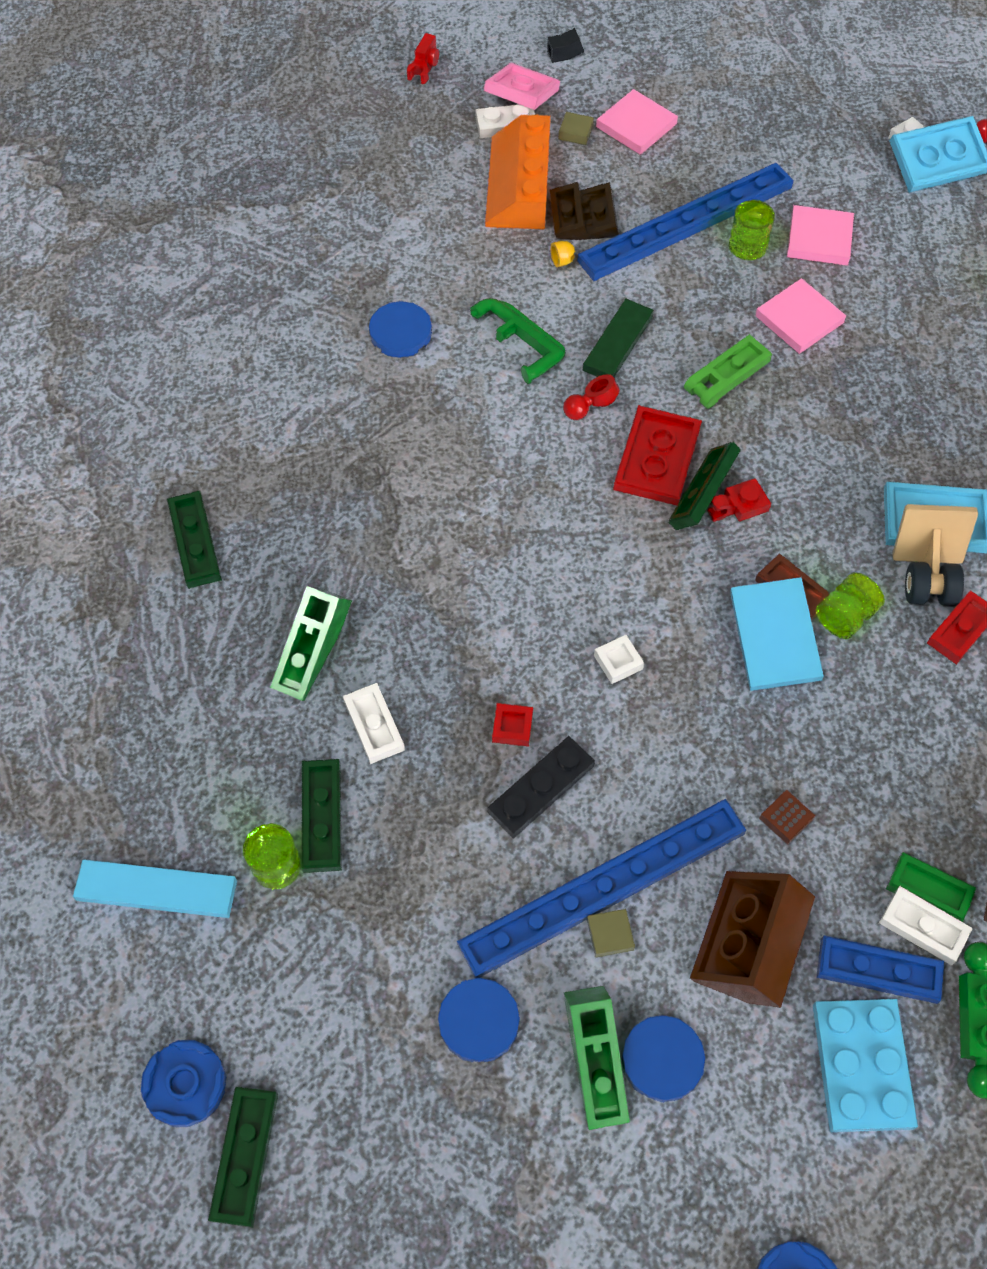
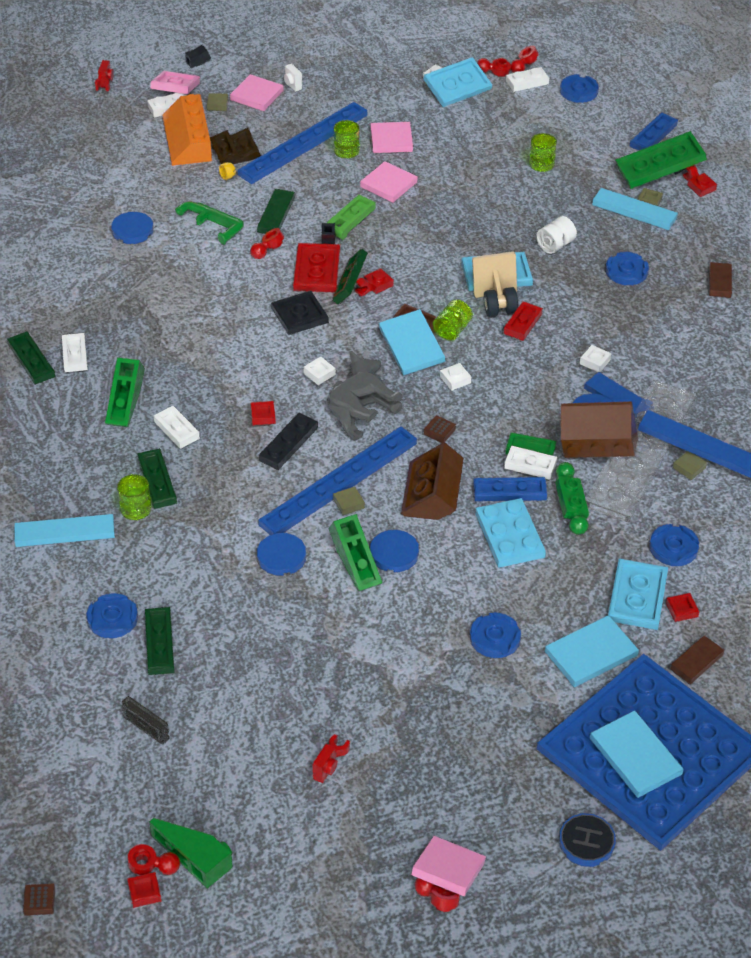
camera: 15 degrees left, 15 degrees down
none -> white plate [62,333,88,372]
none -> black tile [271,291,329,335]
none -> white plate [284,63,302,92]
none -> black piece [321,223,336,244]
none -> dark grey animal [328,351,403,441]
none -> white plate [440,363,471,391]

